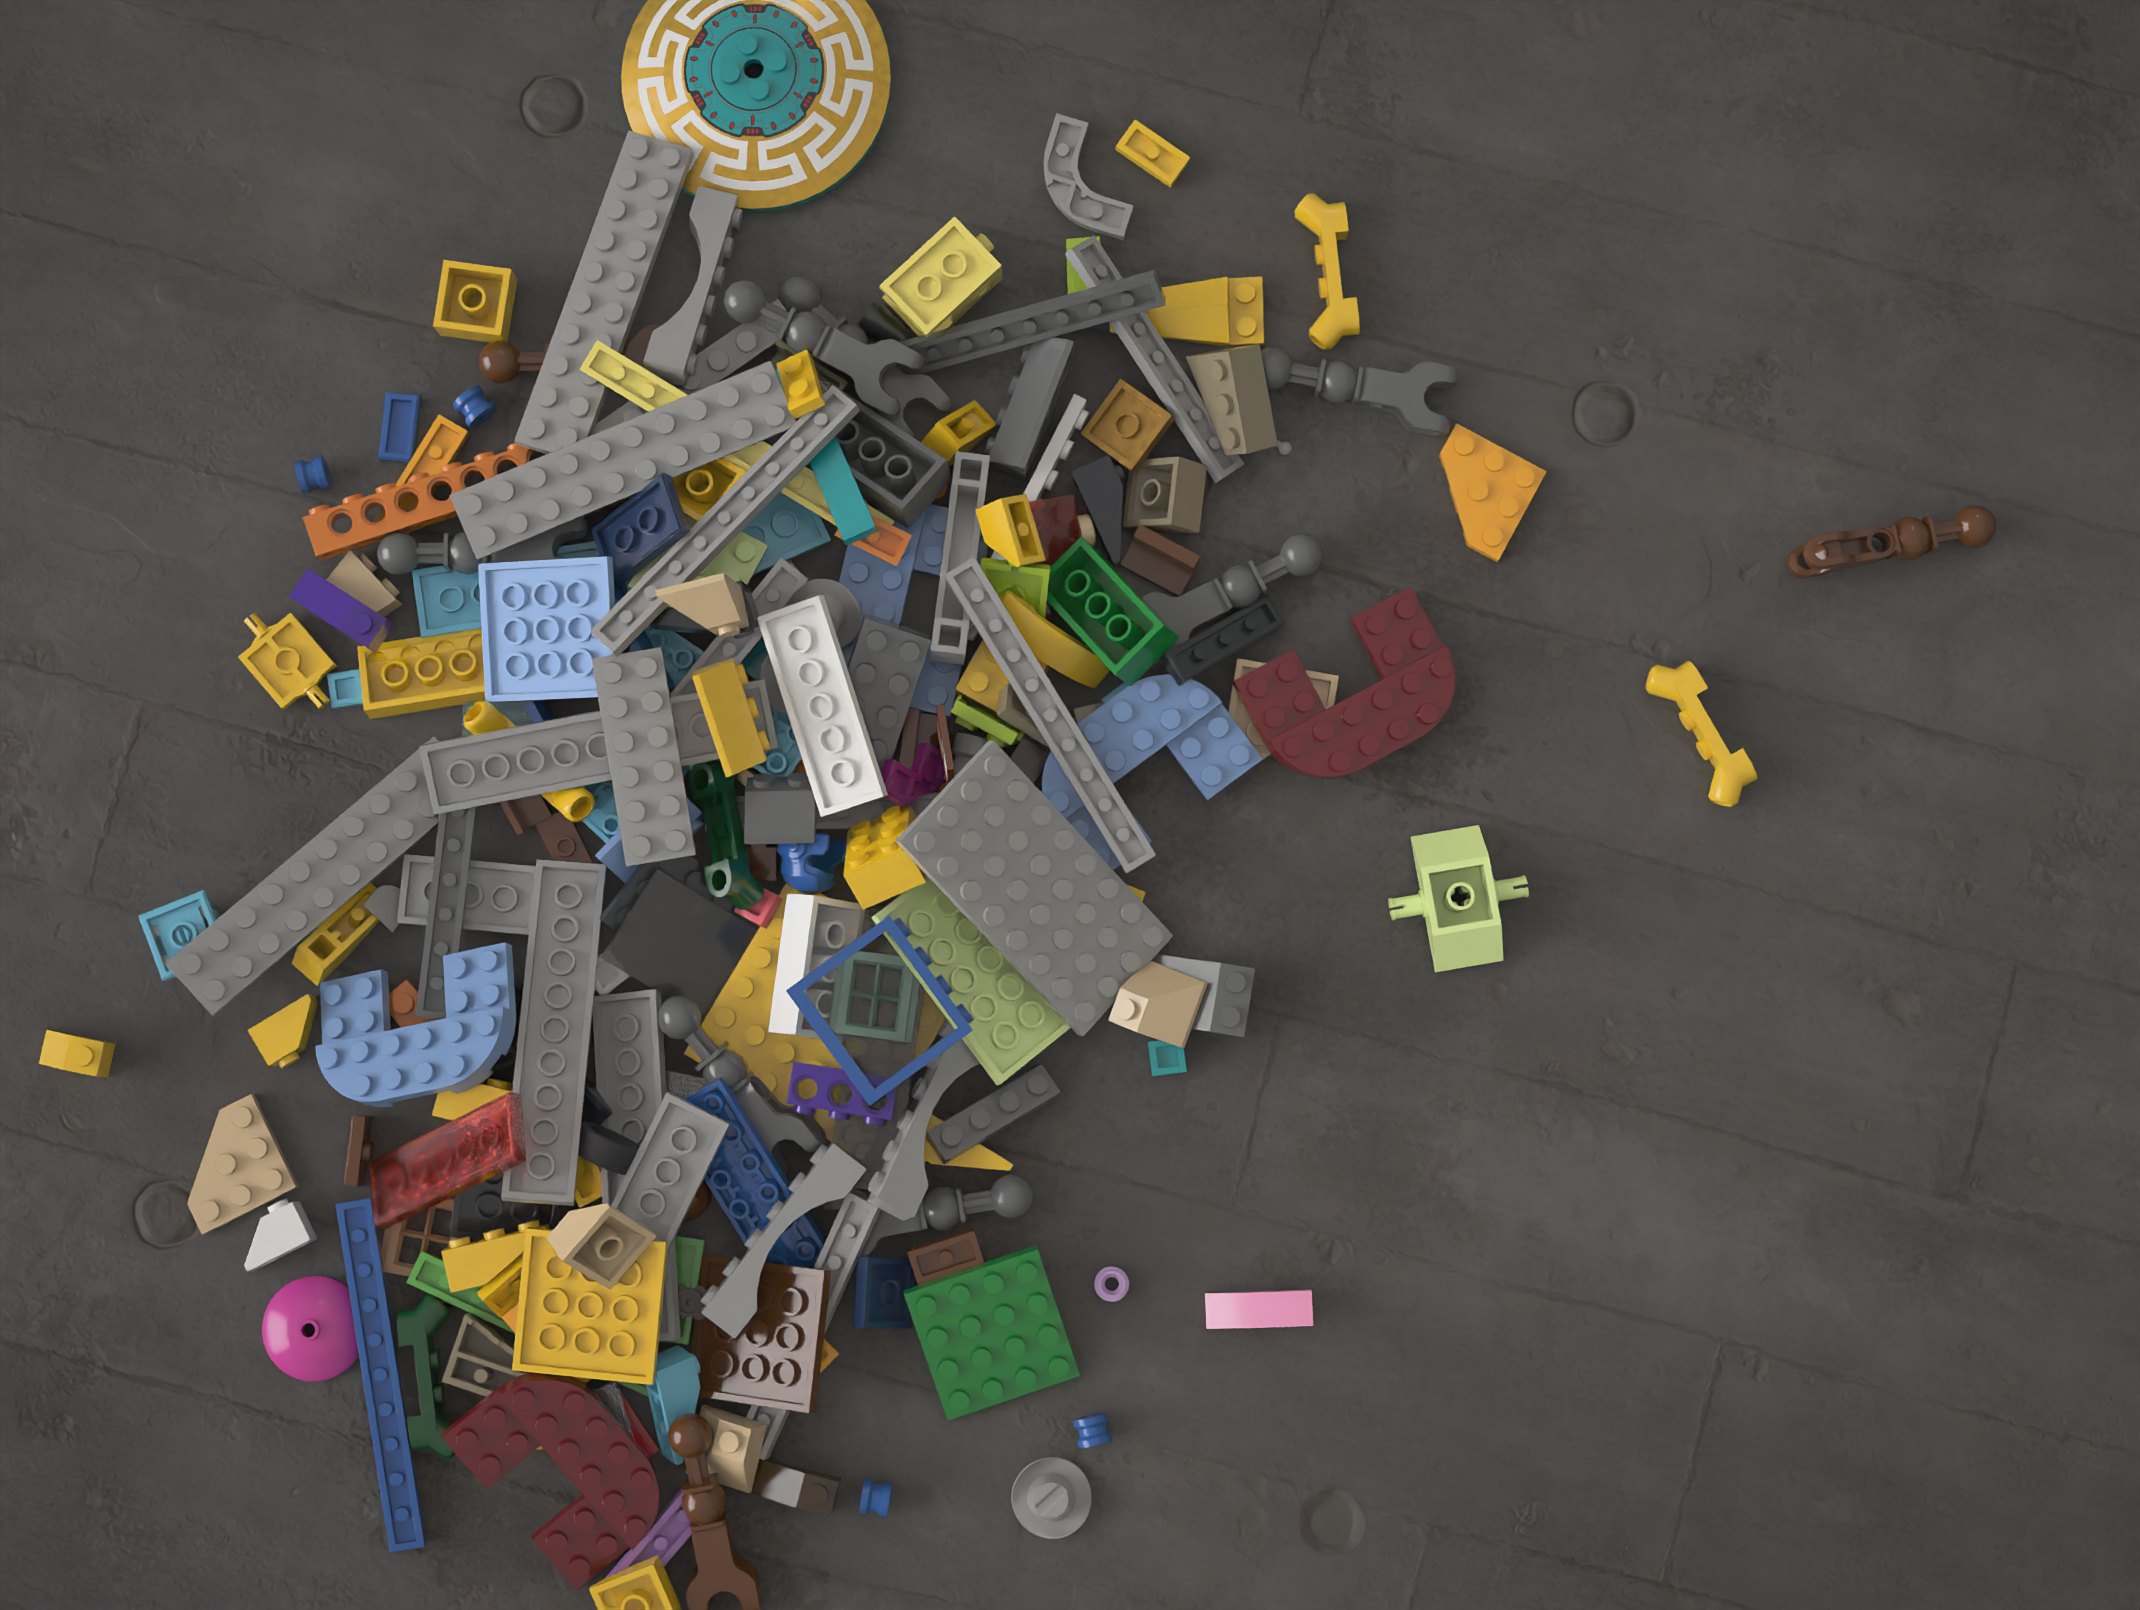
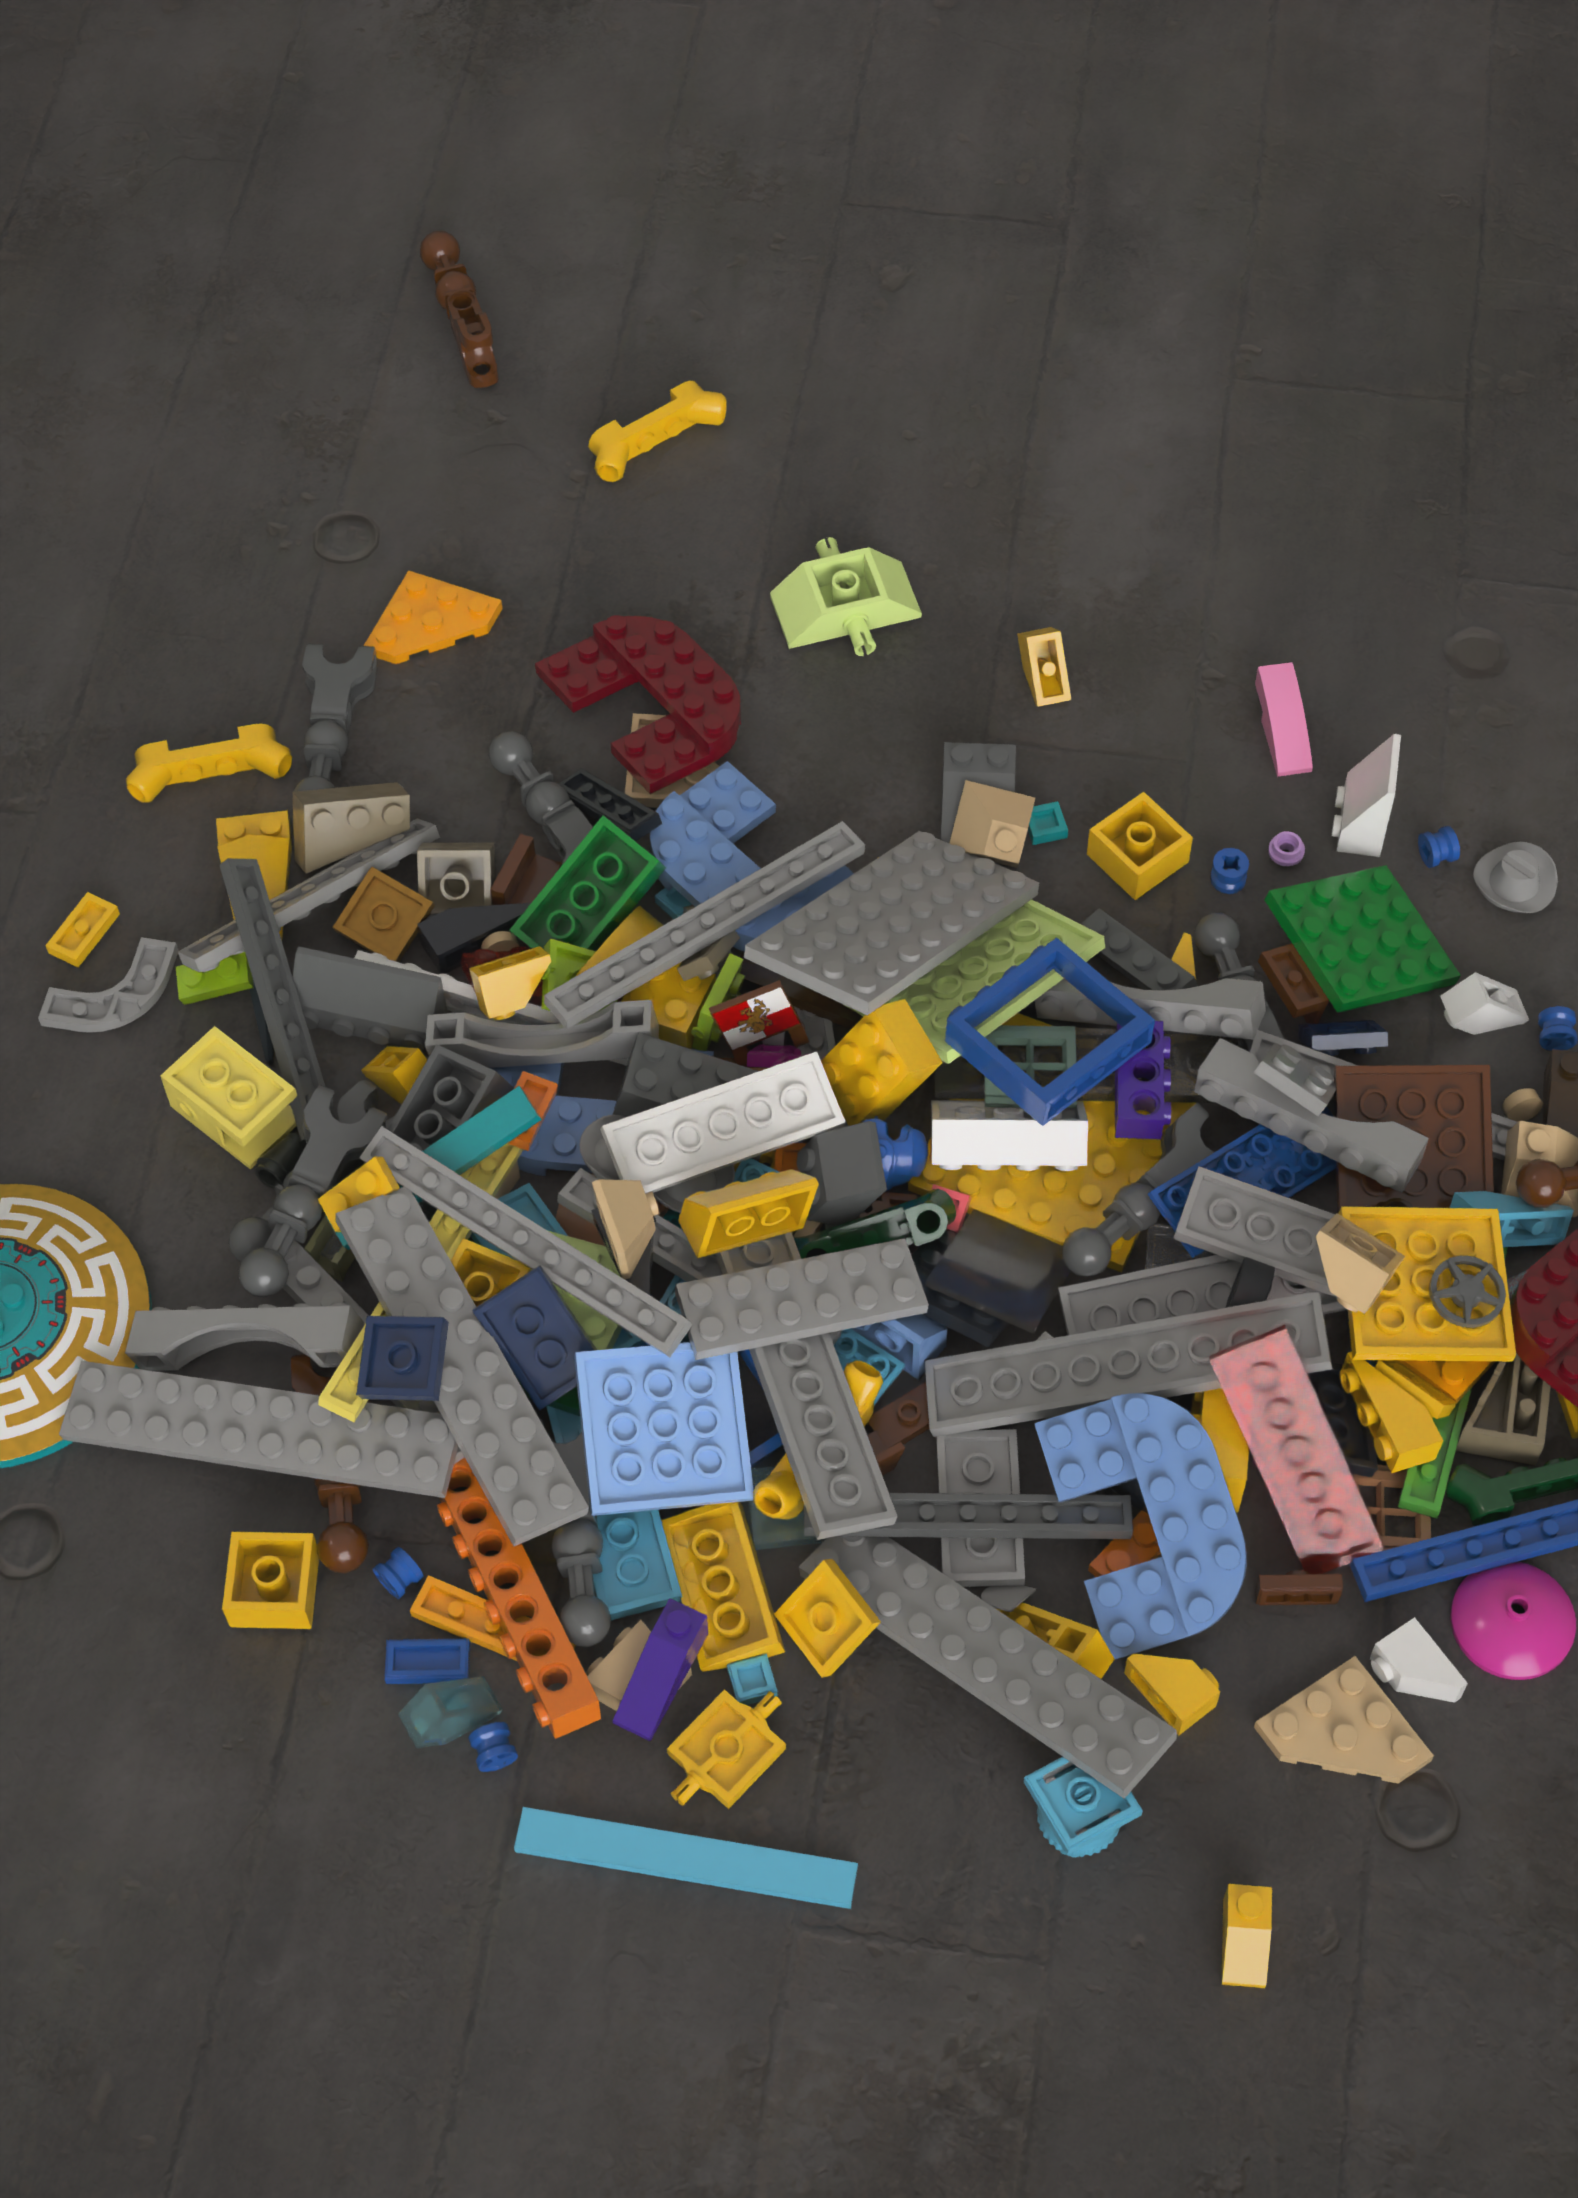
camera: 95 degrees left, 25 degrees down
none -> dark blue plate [356,1316,449,1401]
none -> clear light blue slope [398,1676,503,1748]
none -> medium azure tile [514,1807,858,1909]
none -> yellow plate [774,1559,881,1678]
none -> yellow slope [1017,627,1071,707]
none -> yellow brick [1087,792,1193,900]
none -> blue wheel [1210,848,1249,894]
none -> light grey plate [1254,1043,1336,1117]
none -> white slope [1331,734,1401,857]
none -> dark grey wheel [1429,1256,1506,1328]
none -> white slope [1440,972,1529,1035]
none -> tan tile [1502,1088,1543,1122]

